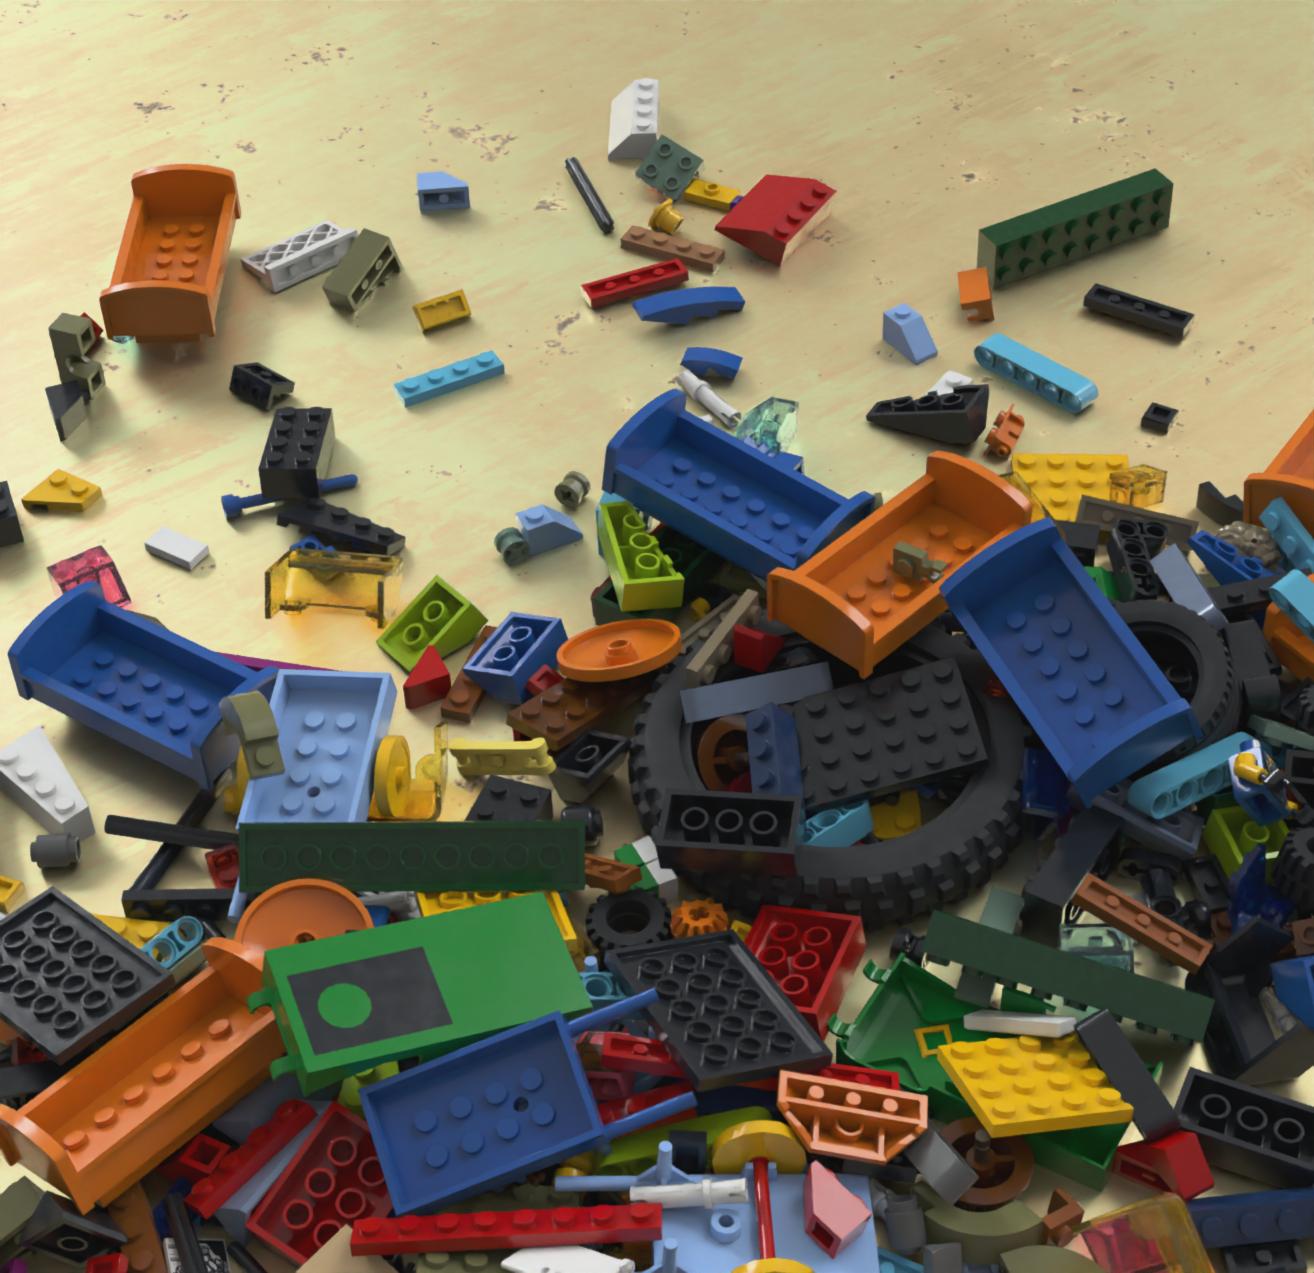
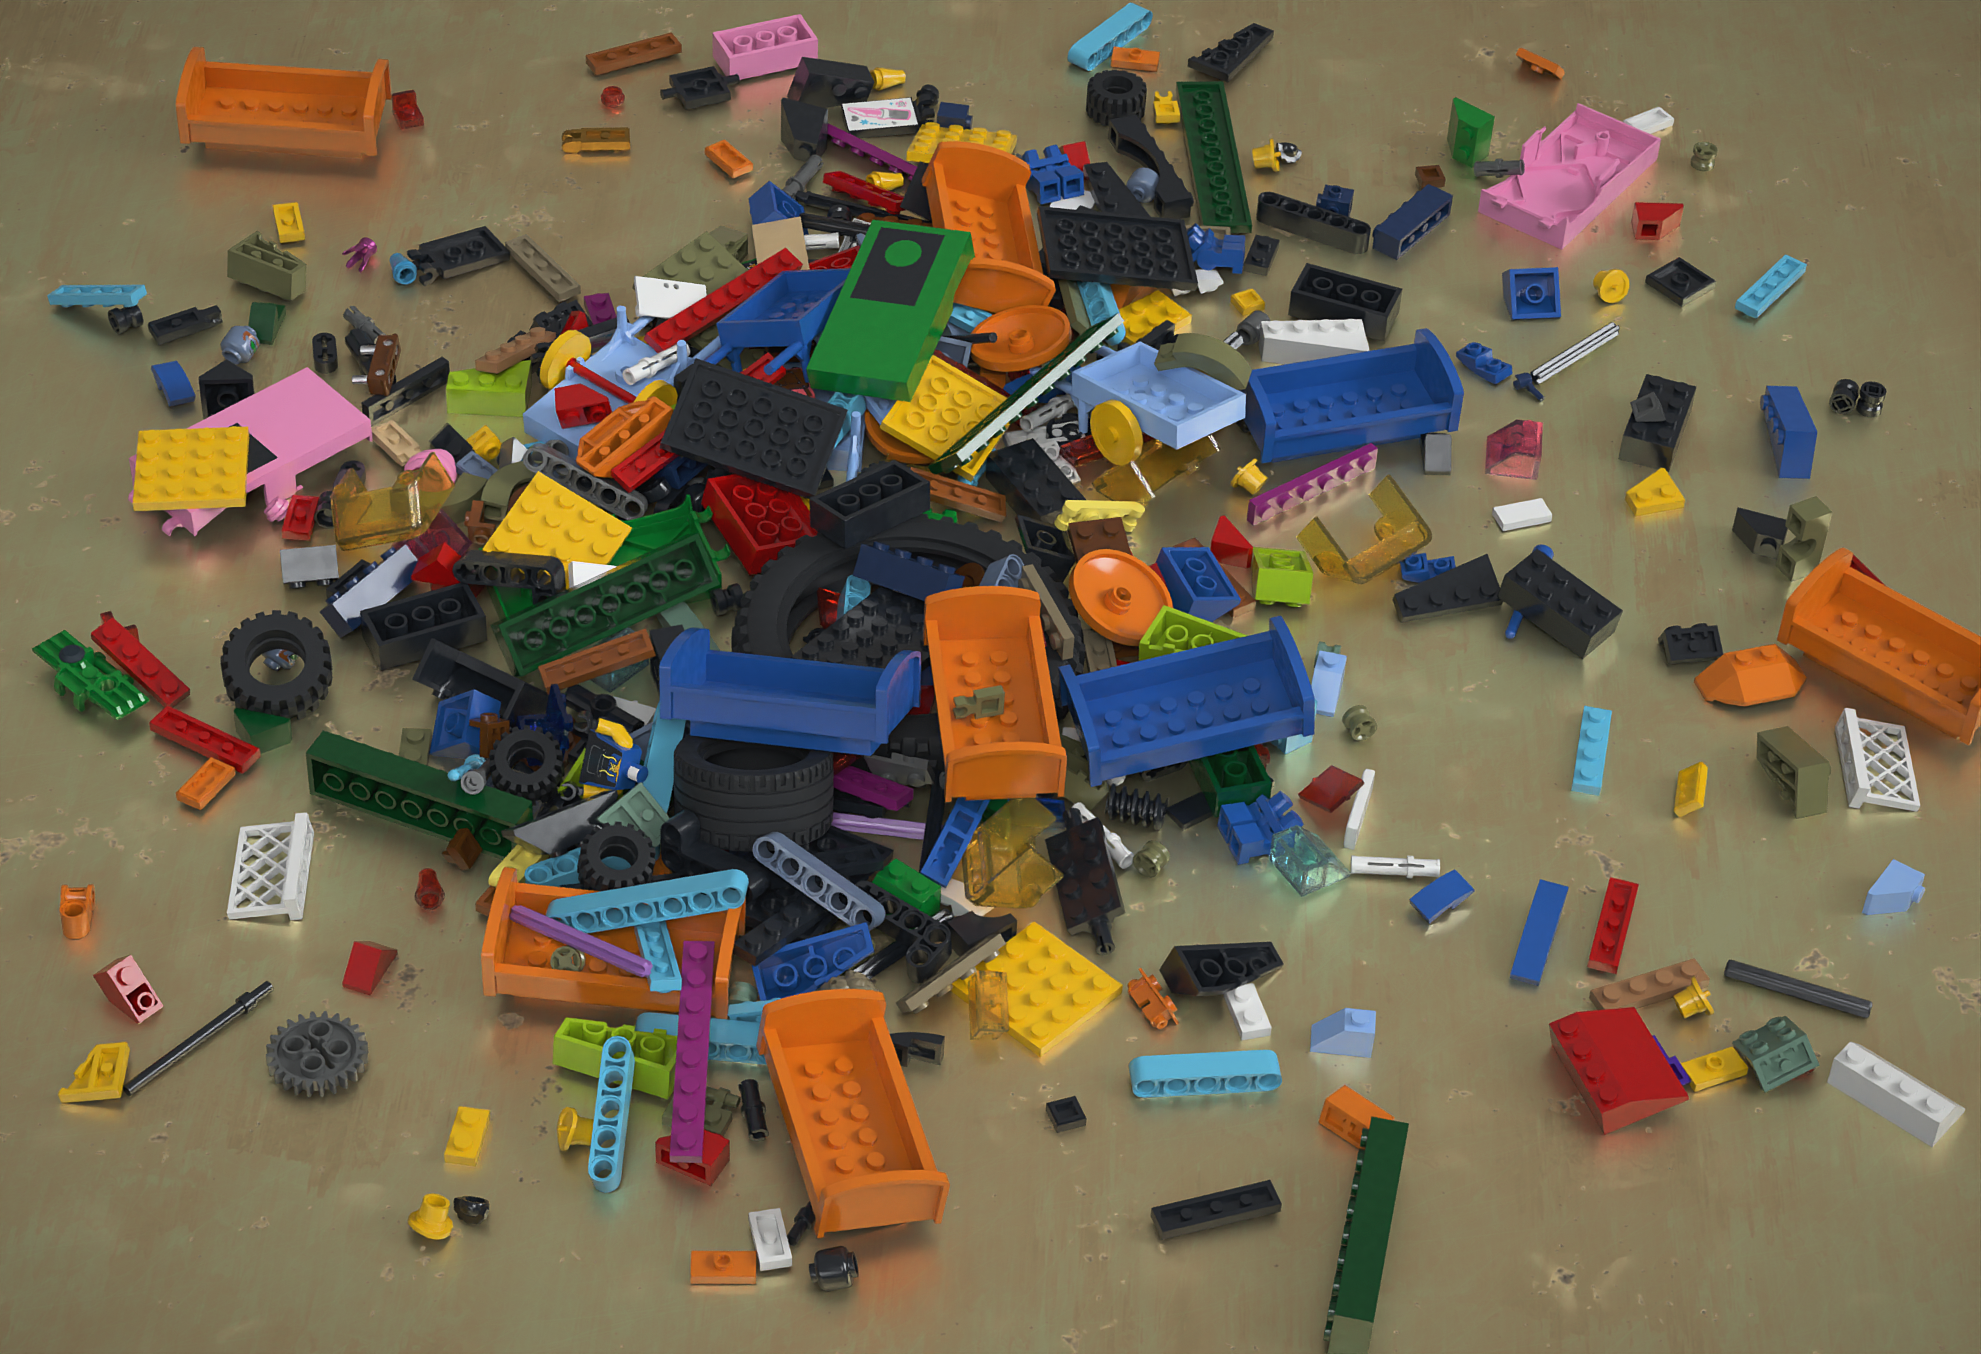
camera: 125 degrees right, 0 degrees up
black head [557,804,604,847] -> none
none -> orange wedge [1694,644,1807,706]

